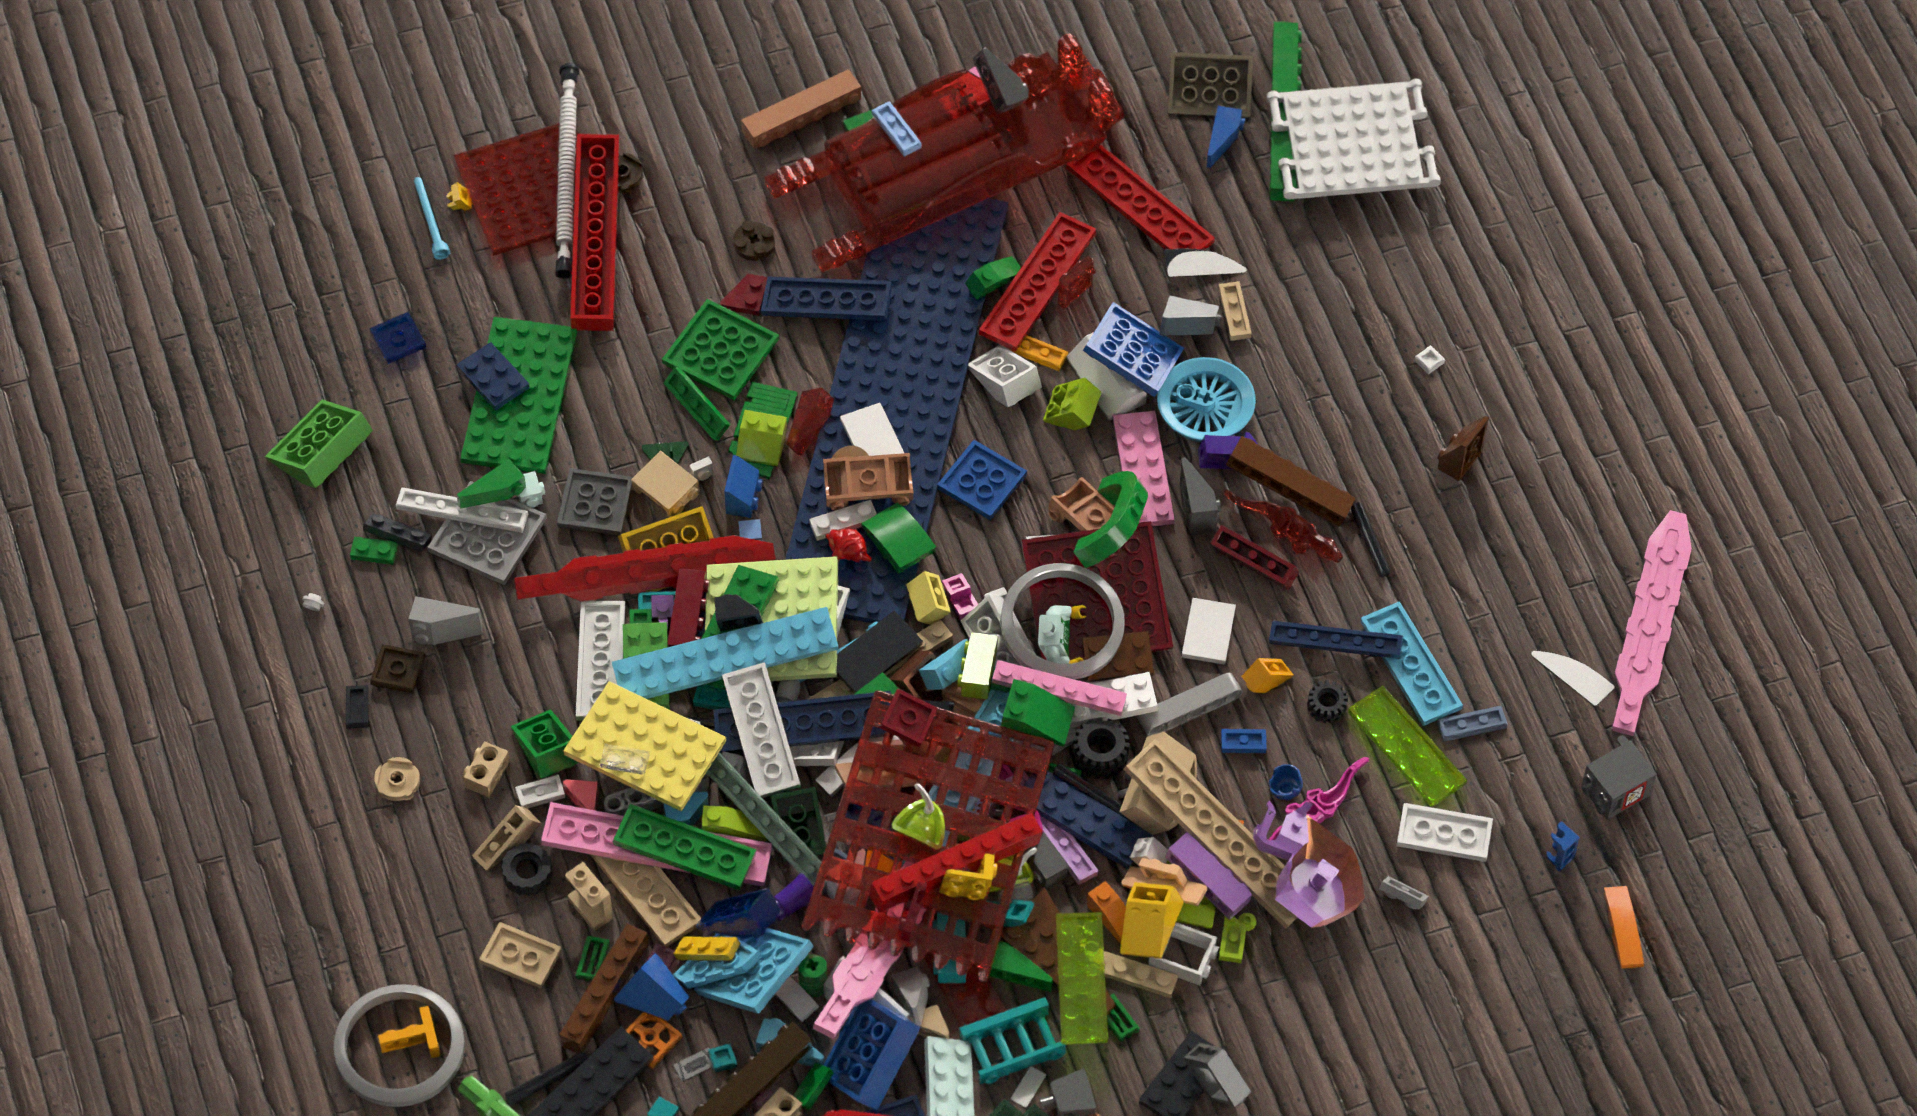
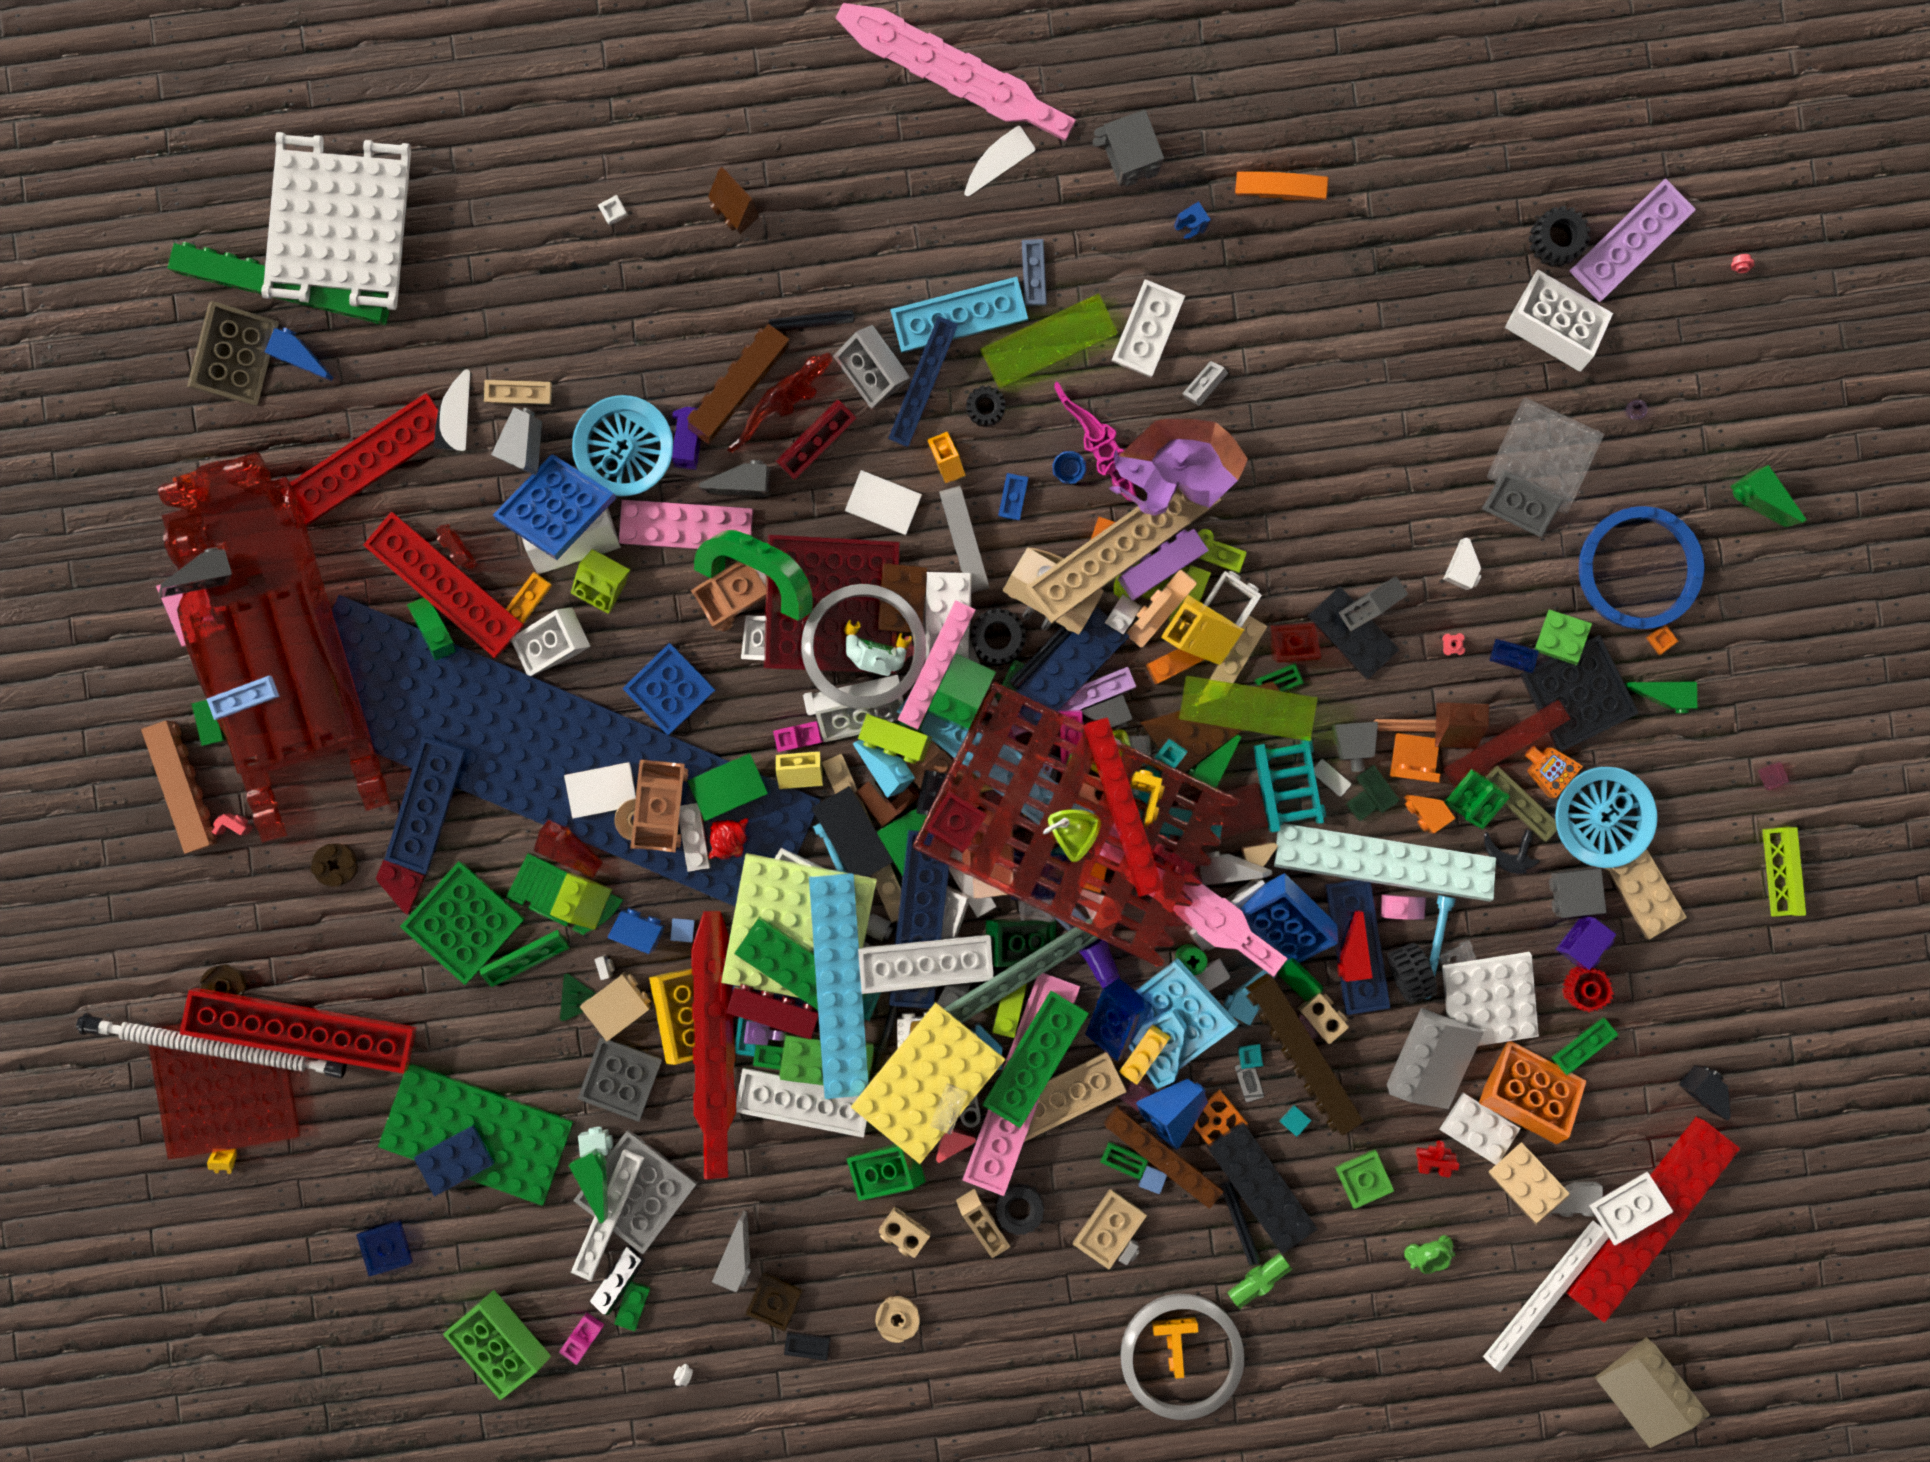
camera: 75 degrees left, 30 degrees up
medium azure piece [414,177,450,260] -> none
white plate [515,775,565,809] -> none
tan panel [565,862,613,931] -> none
black slope [714,594,764,631] -> none
none -> coral bracket [212,813,253,835]
none -> dark pink slope [559,1312,604,1365]
none -> light grey slope [833,325,911,409]
none -> light grey plate [1118,1238,1139,1265]
none -> medium blue tile [1139,1165,1167,1194]
none -> clear red slope [1270,622,1321,663]

